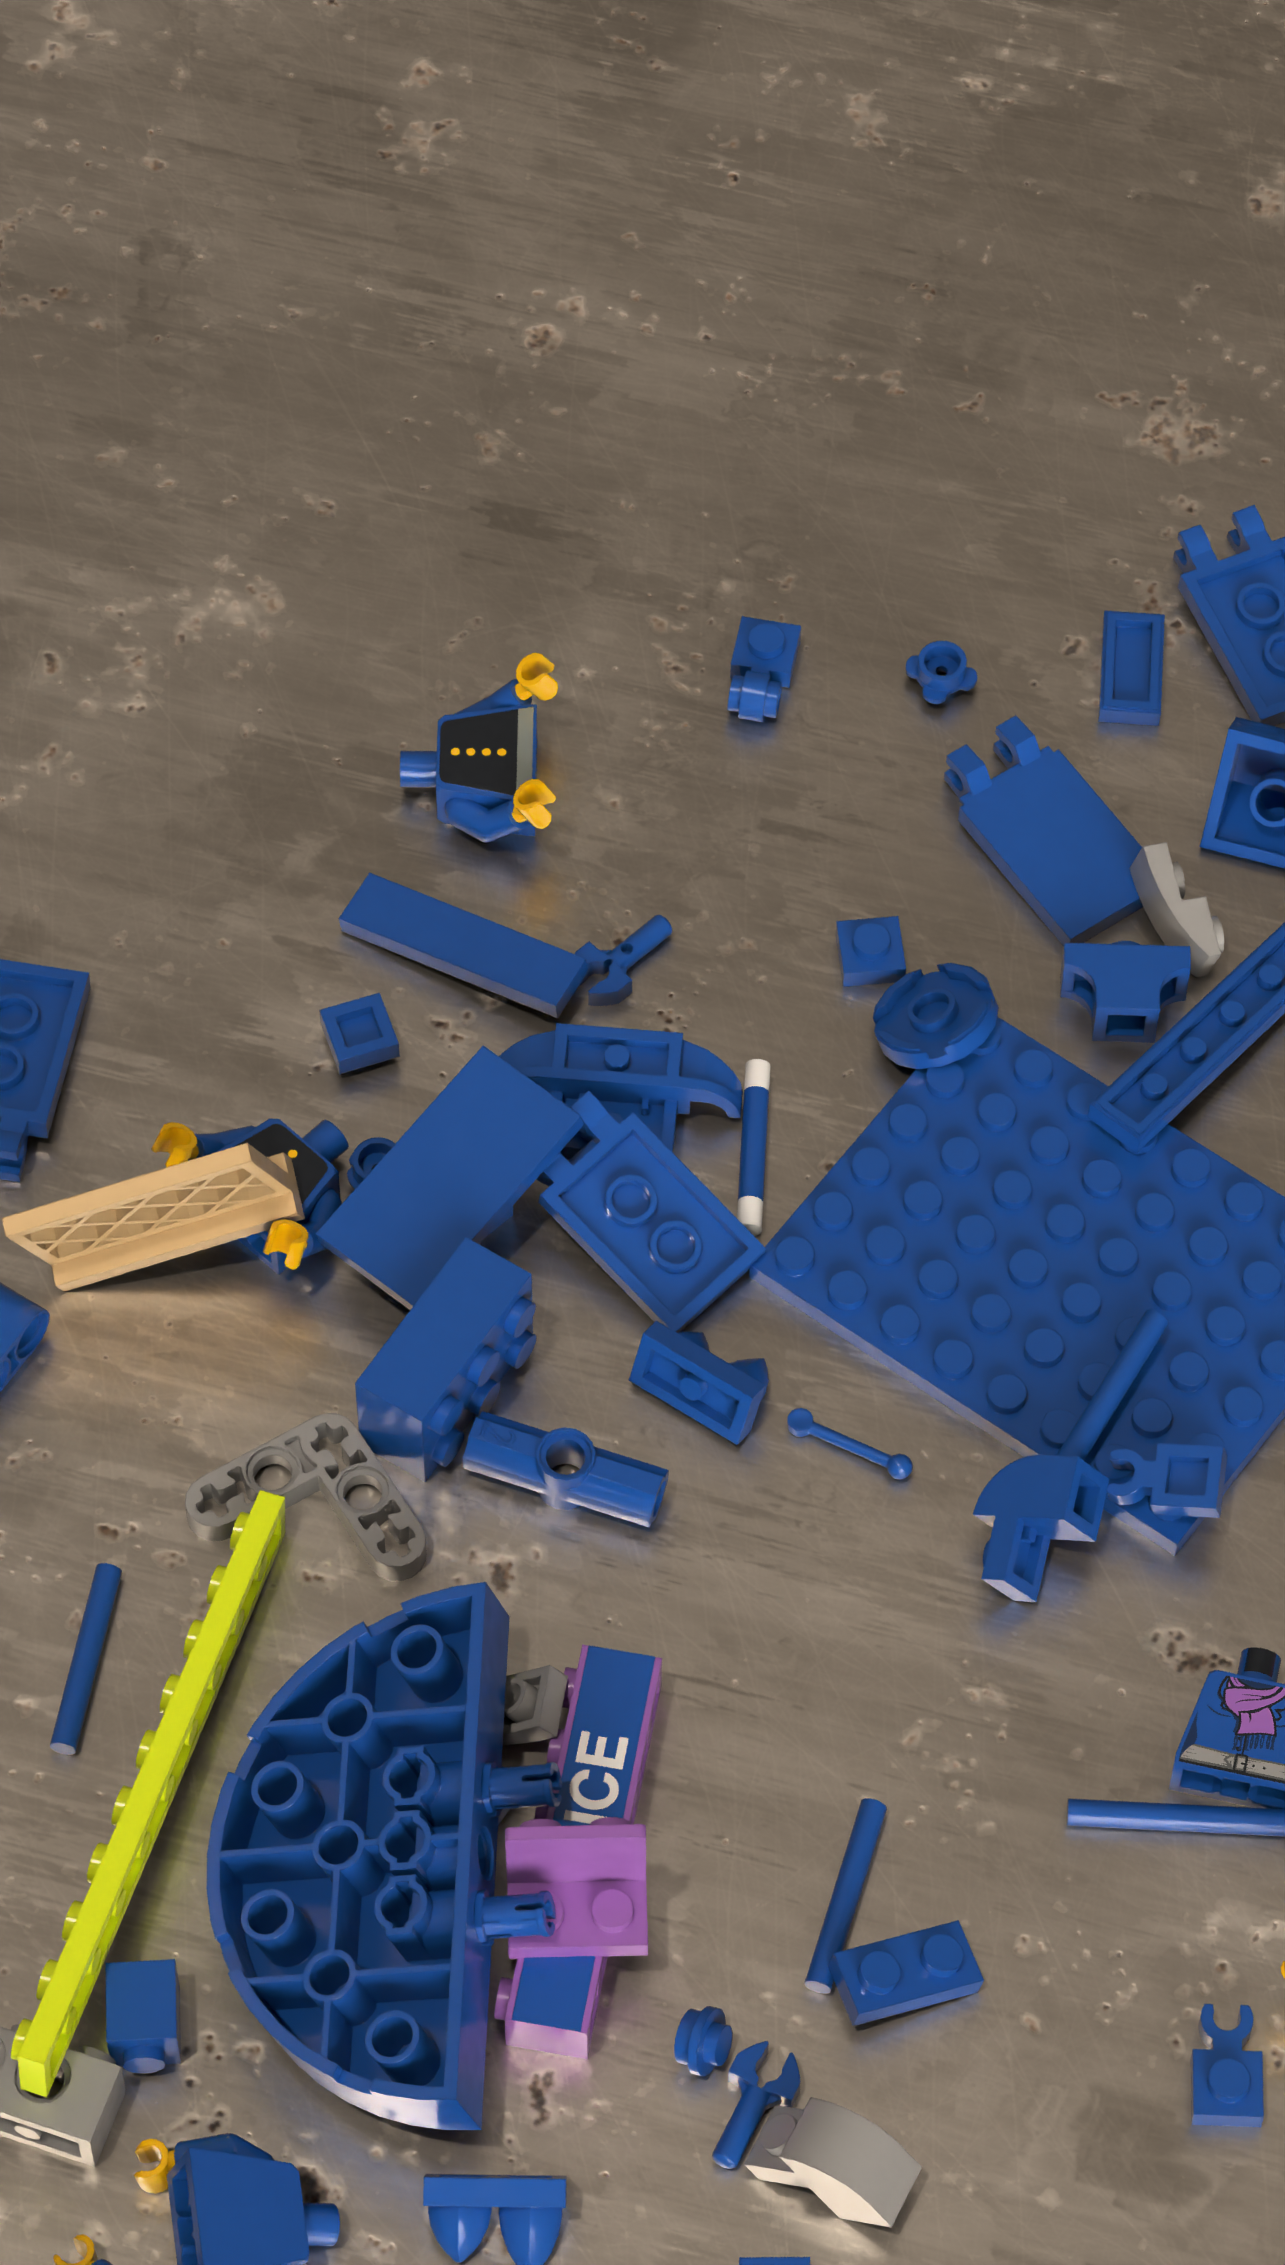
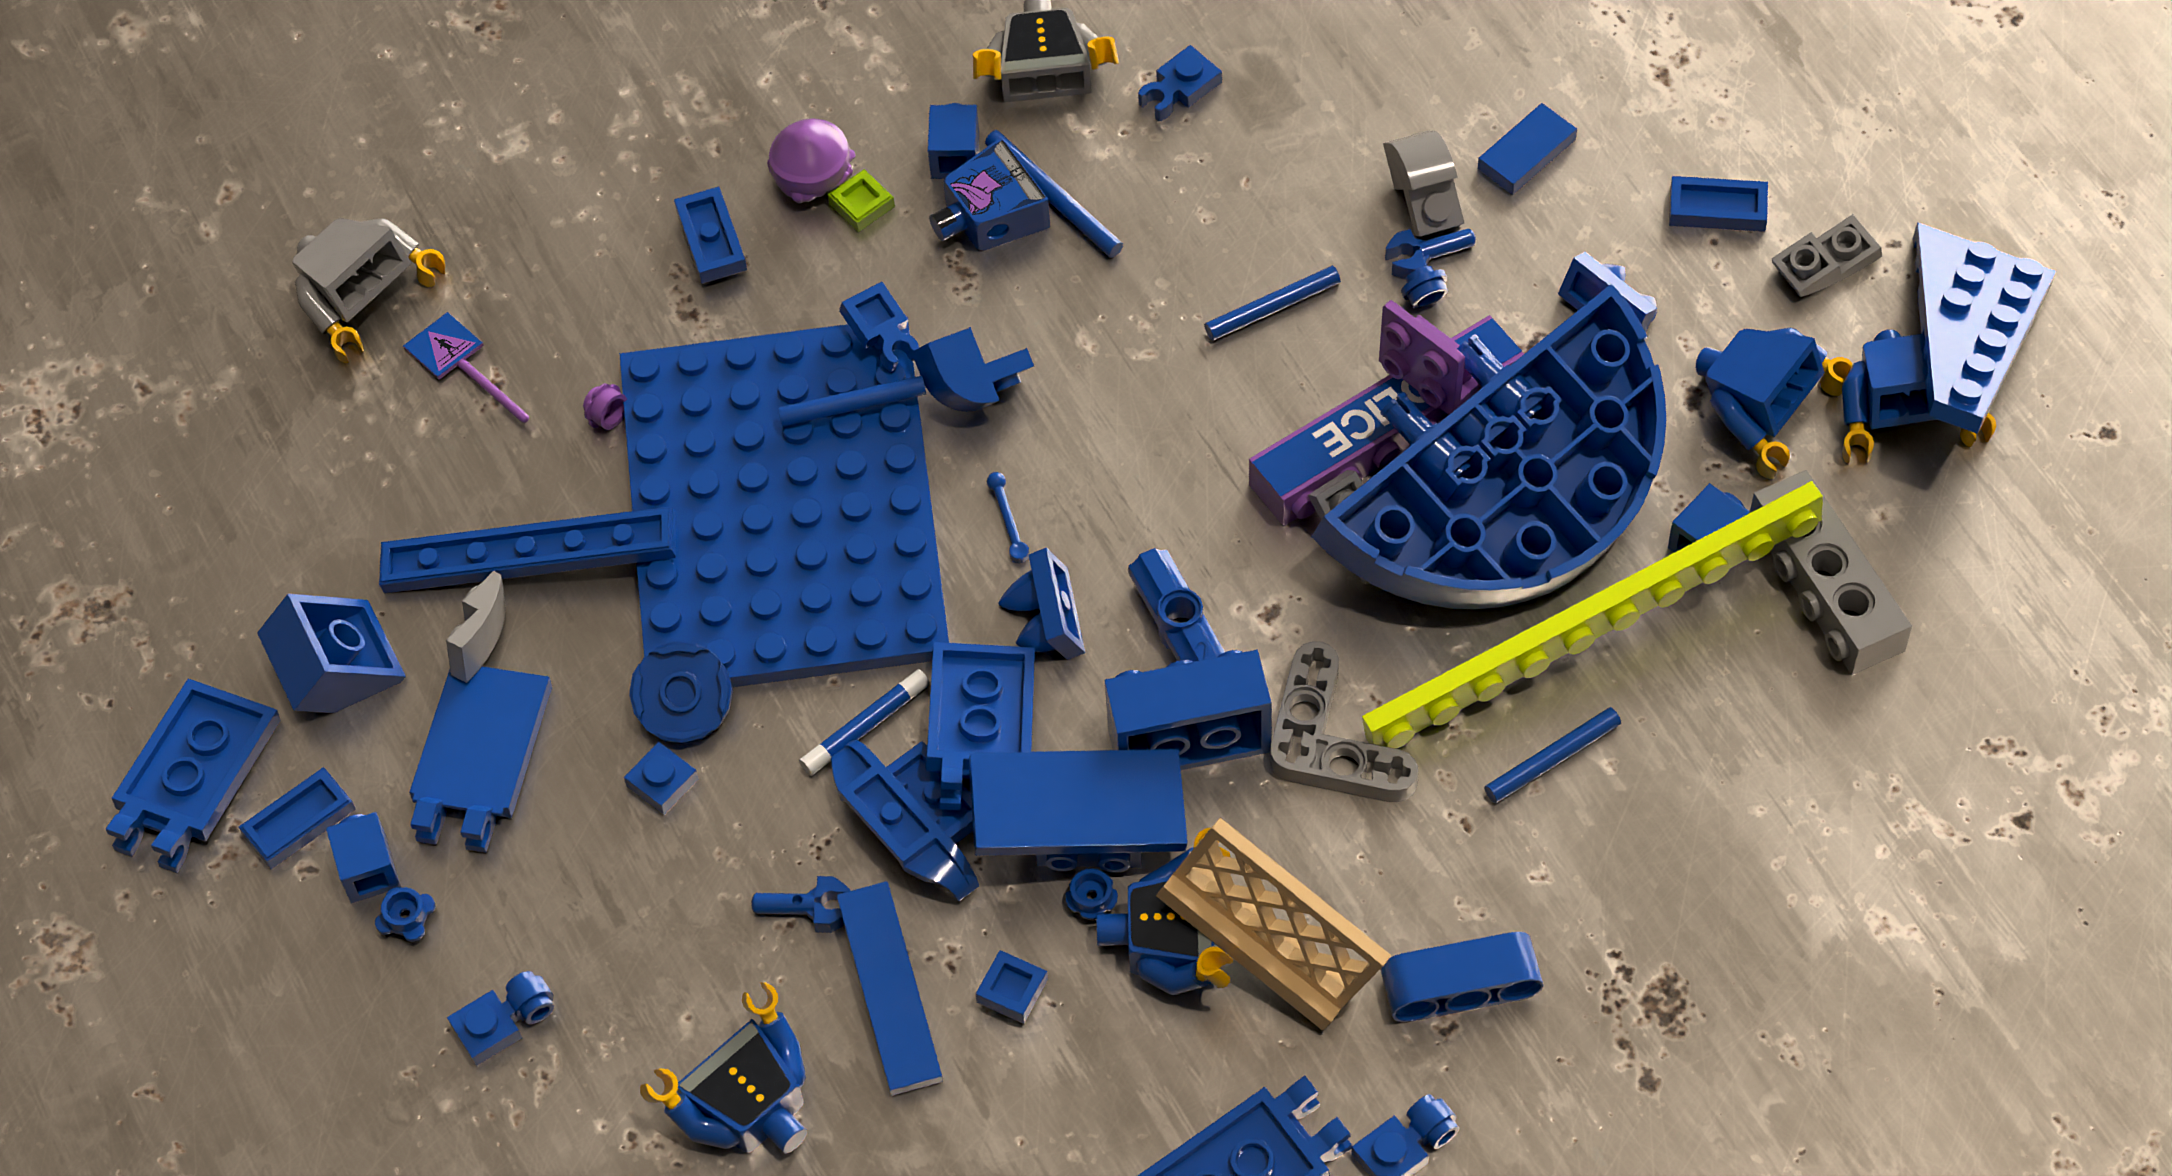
camera: 130 degrees left, 0 degrees up
blue plate [828,1920,984,2026] -> none
blue brick [1060,941,1191,1043] -> none
none -> blue brick [326,812,401,904]

